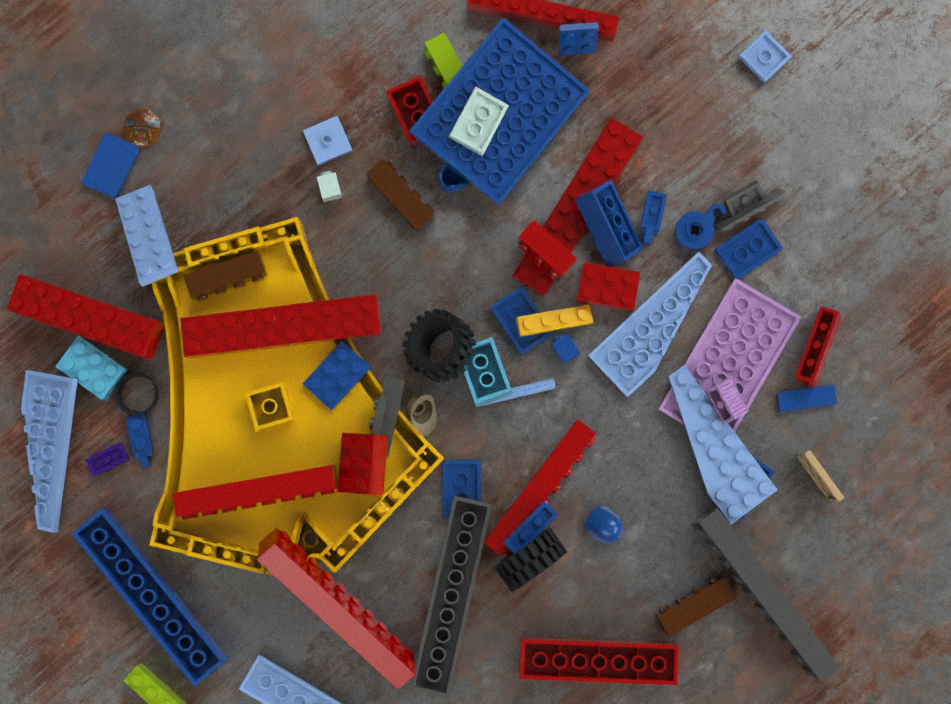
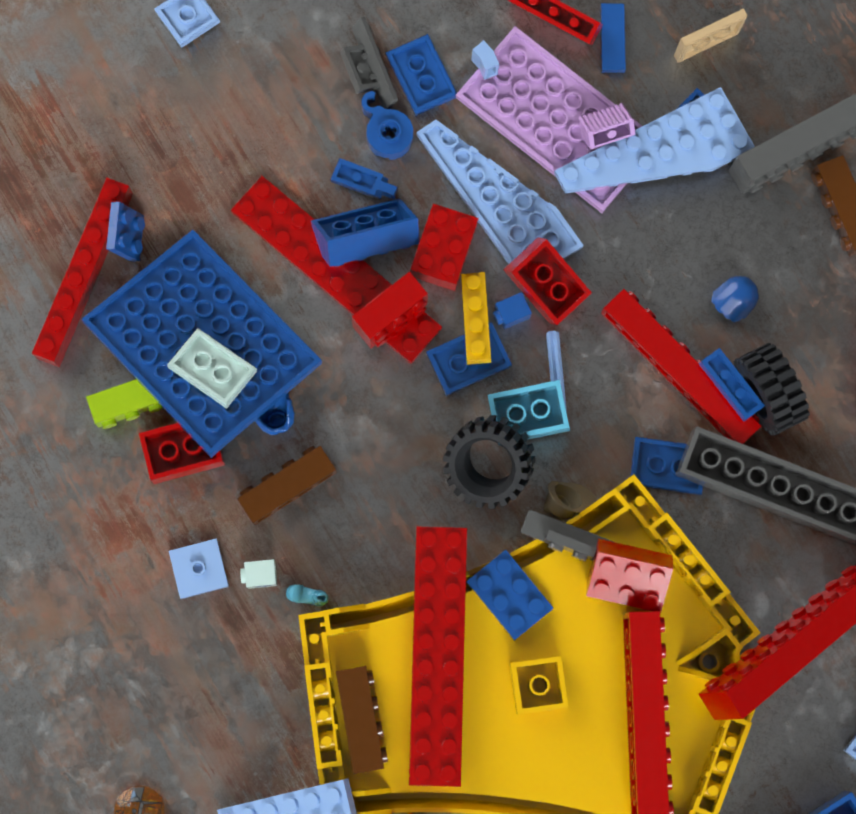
camera: 85 degrees left, 5 degrees down
none -> medium azure piece [286,585,329,607]
none -> light blue piece [471,40,499,80]
none -> red brick [503,237,592,325]

